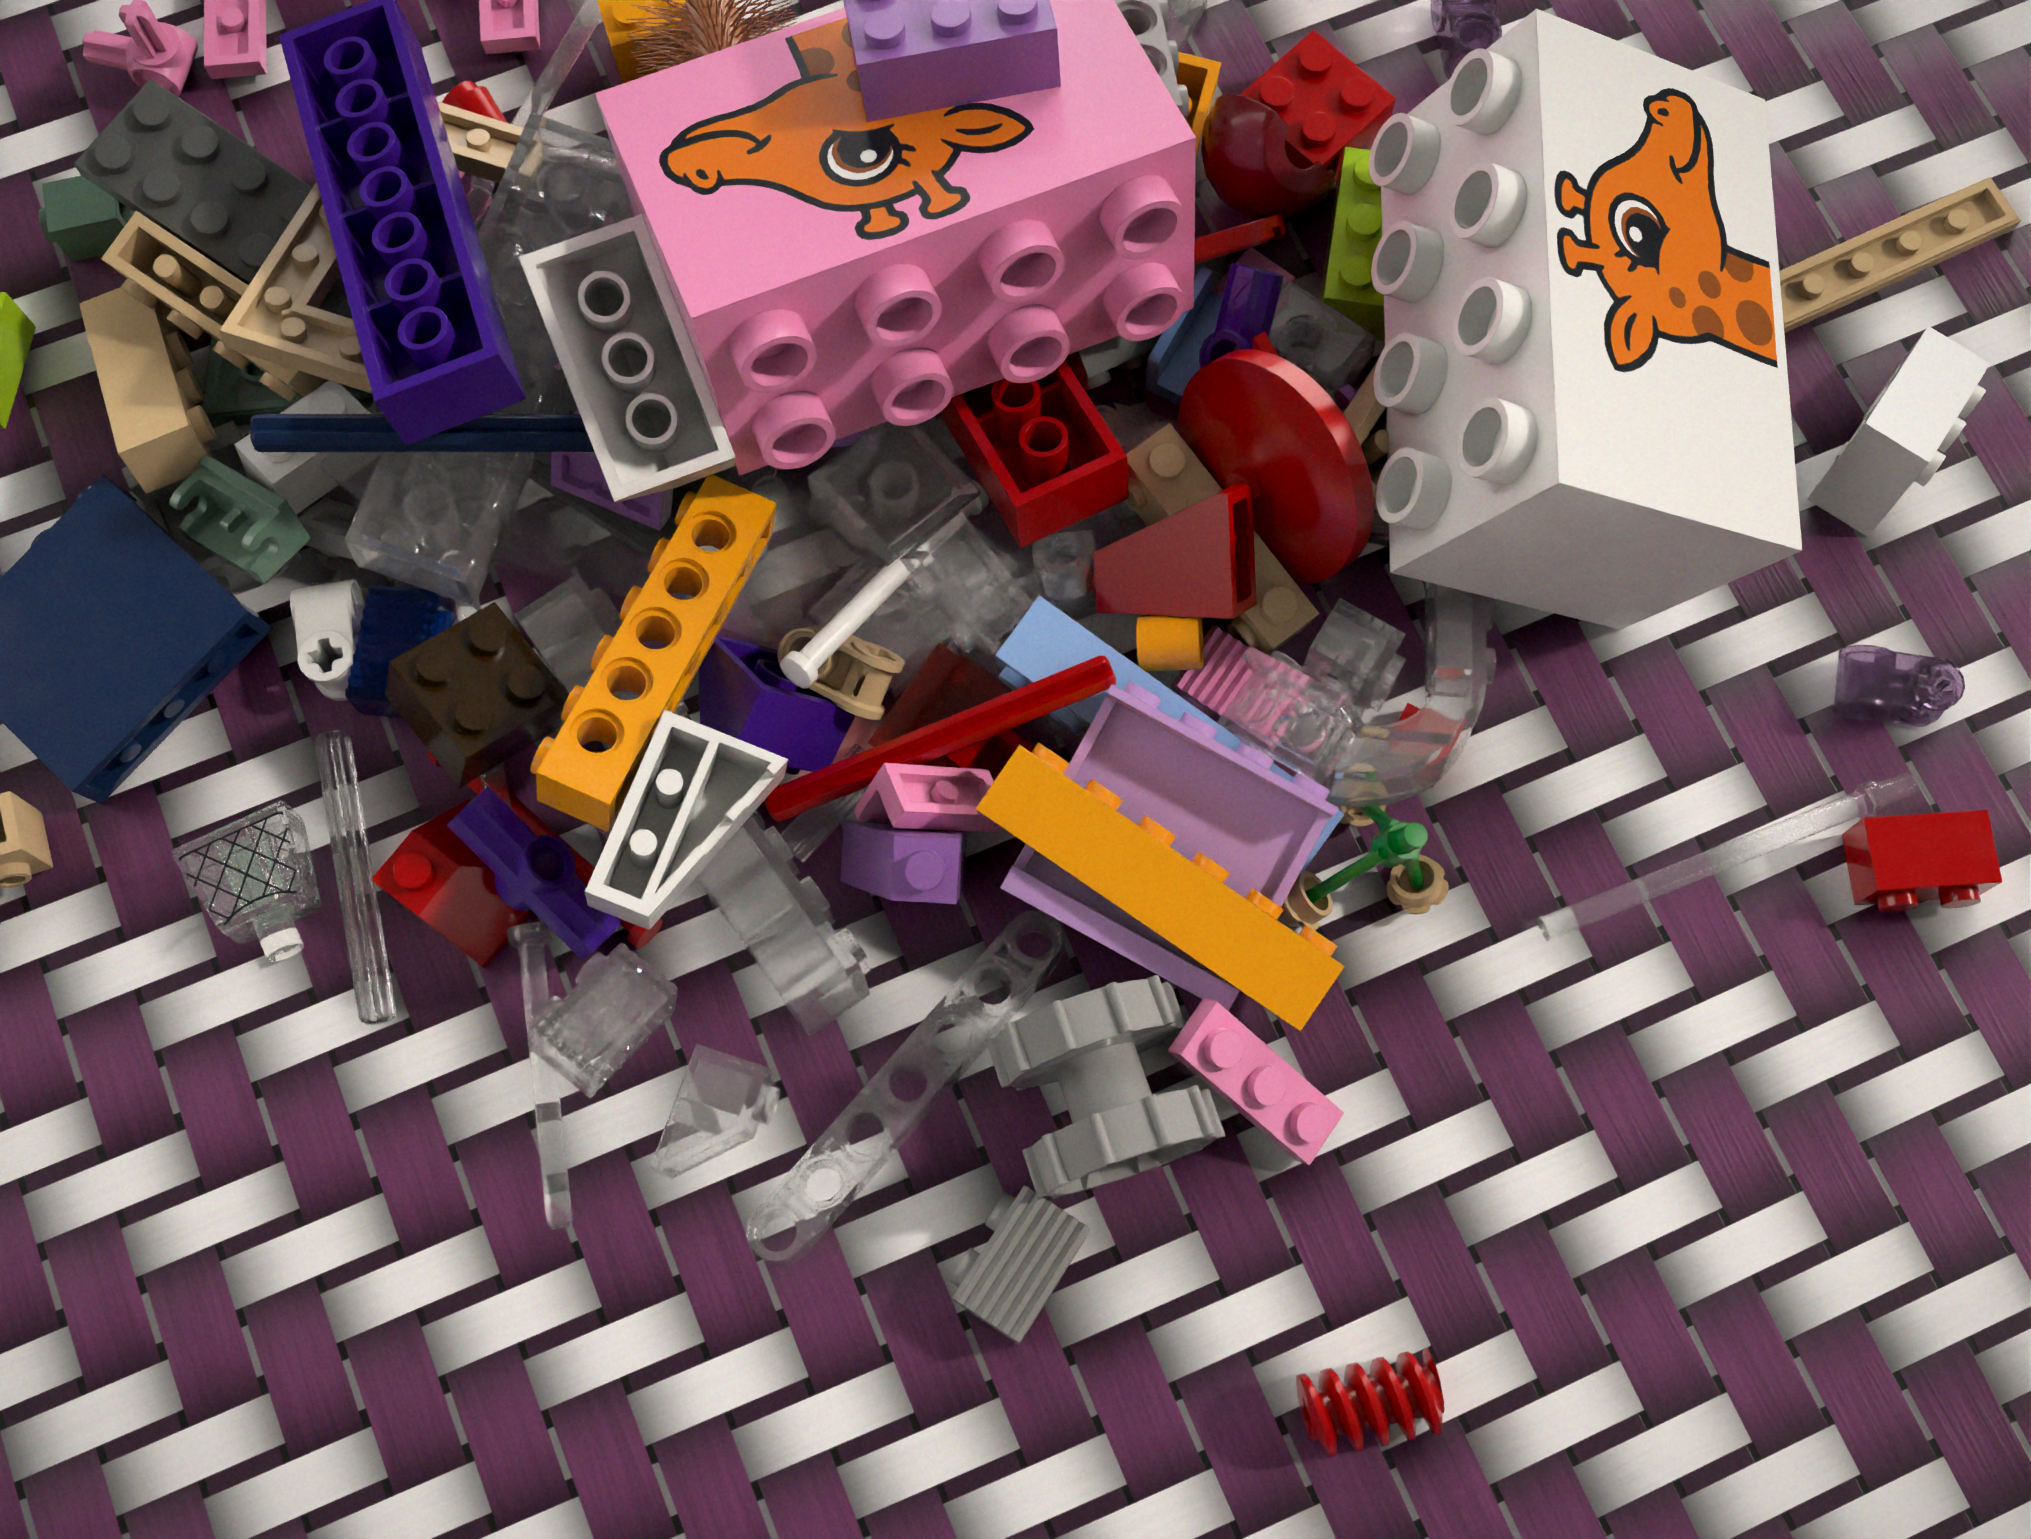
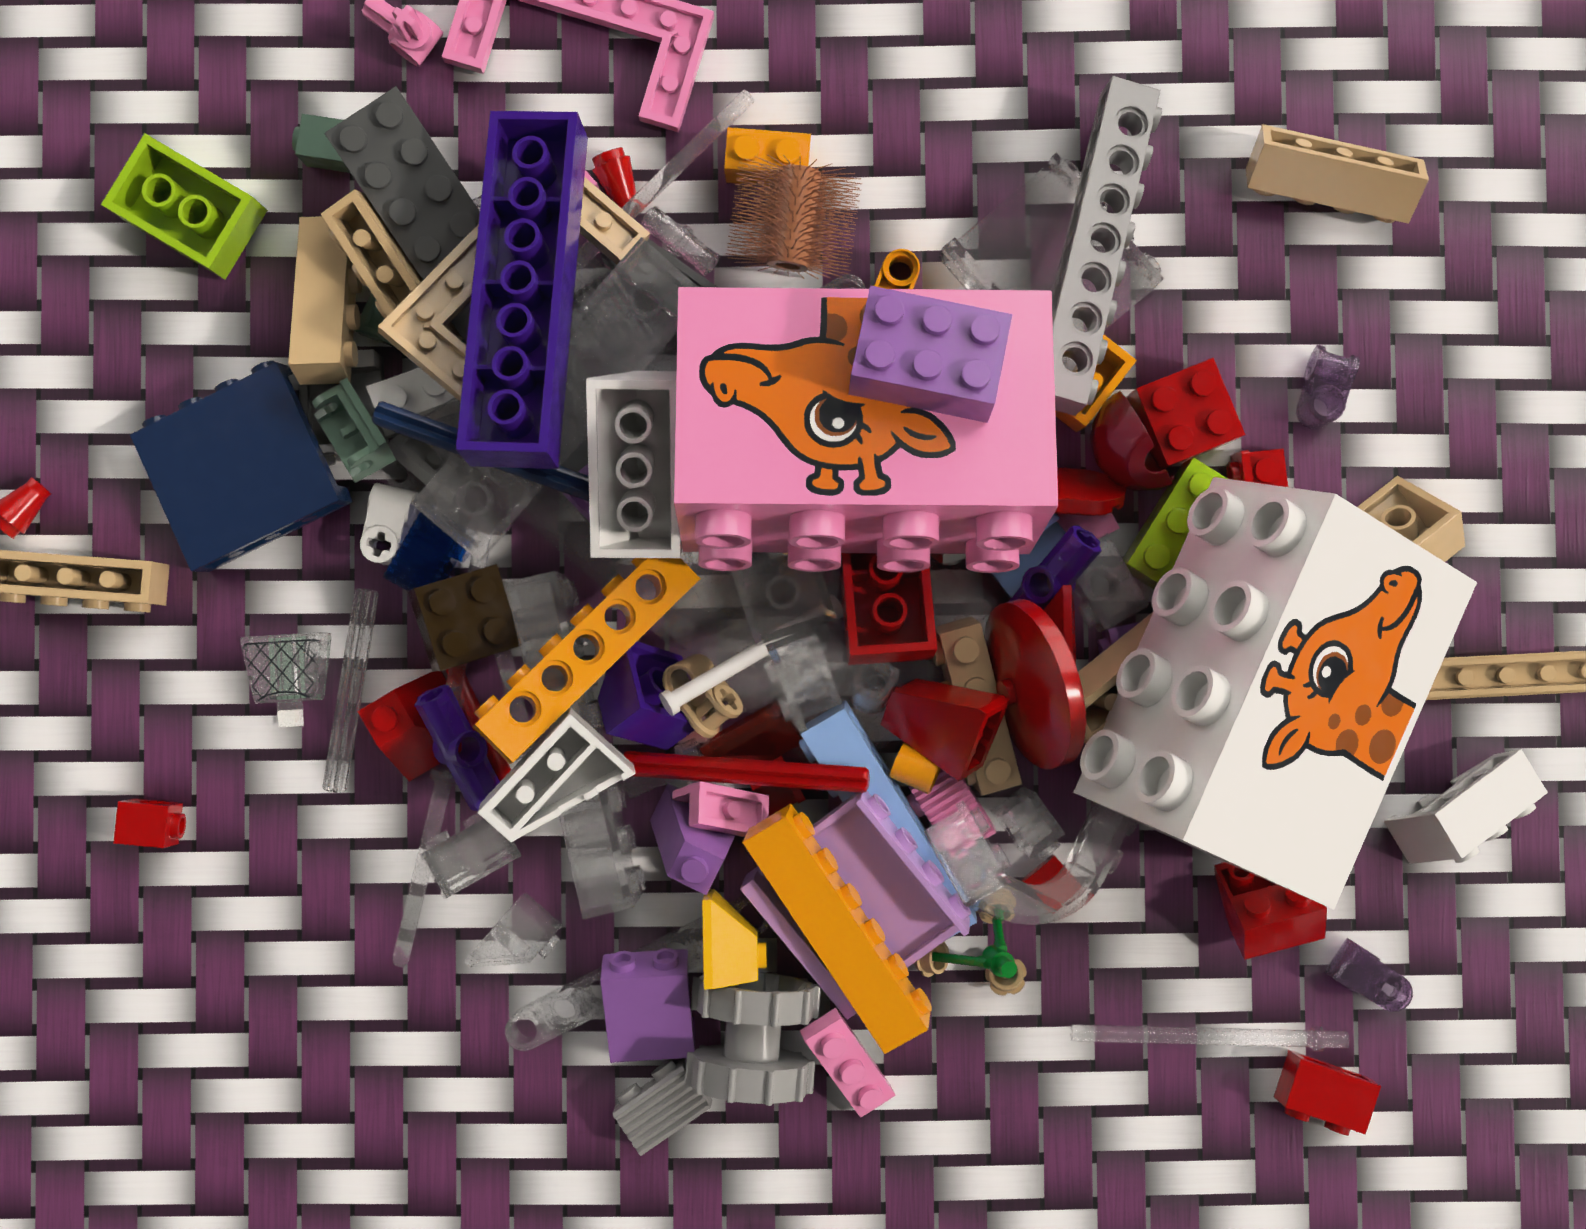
camera: 15 degrees right, 15 degrees up
none -> red brick [113,798,186,848]
none -> medium lavender panel [600,948,696,1063]
none -> yellow slope [702,889,767,990]
none -> red slope [1214,862,1327,960]

